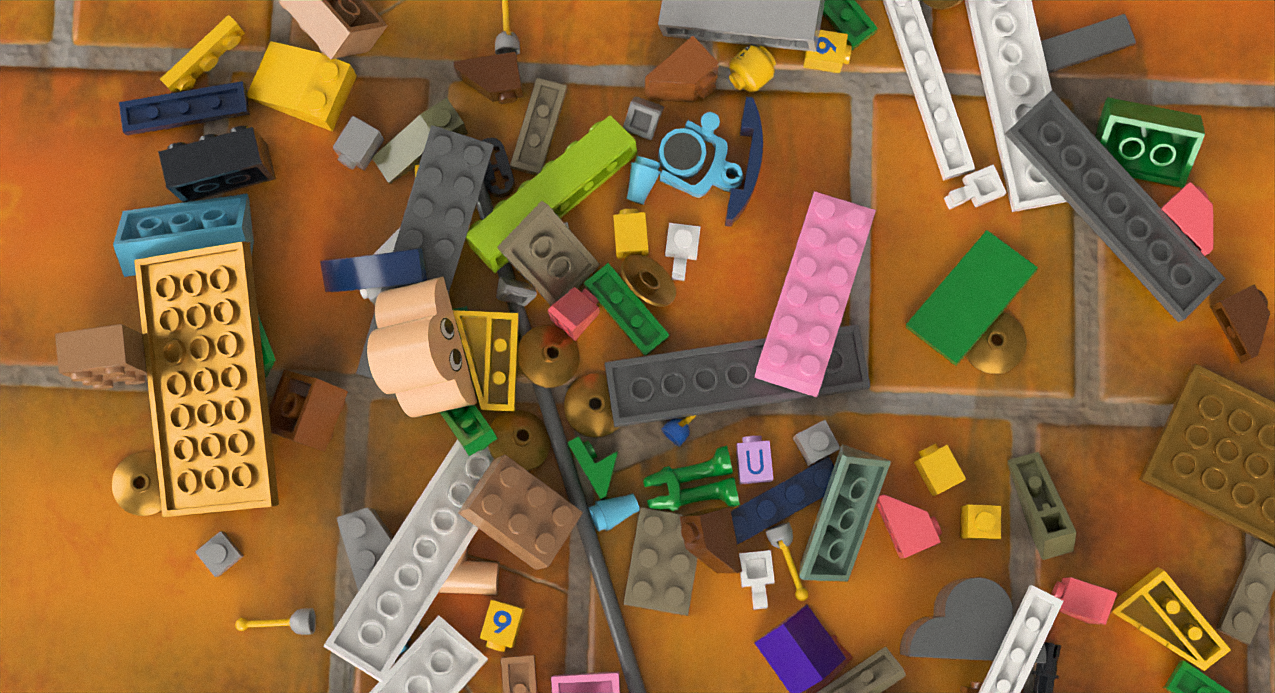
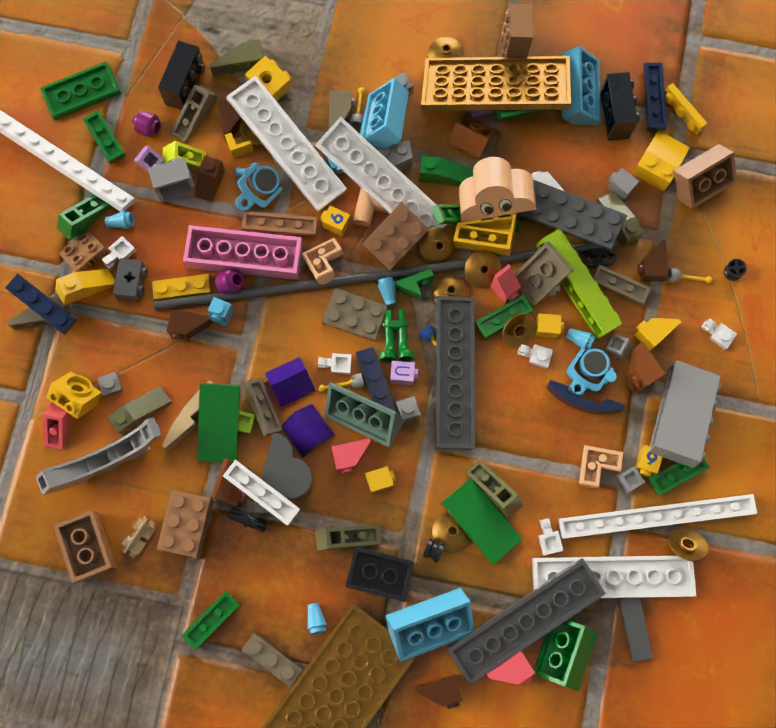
camera: 95 degrees right, 5 degrees down
dark blue slope [320,248,427,292] -> none
light grey slope [496,277,537,306] -> none
reddish brown slope [679,507,742,573] -> none
yellow head [729,45,776,92] -> none
bright pink brick [755,191,876,397] -> none
yellow brick [960,504,1001,540] -> none
coral slope [1051,577,1117,625] -> none
yellow wedge [1111,567,1231,671] -> none
none -> dark purple slope [281,404,334,458]
none -> light nougat brick [302,237,343,285]
none -> medium azure cone [307,603,327,635]
none -> dark tan slope [329,91,355,129]
none -> black brick [345,547,415,602]
none -> medium azure slope [360,78,409,148]
none -> medium azure slope [385,588,475,662]
none -> green slope [419,156,473,186]
none -> black wheel [423,538,444,562]
none -> olive slope [465,459,523,519]
none -> light nougat brick [578,445,623,488]
none -> light grey plate [616,466,645,493]
none -> yellow slope [634,318,681,351]

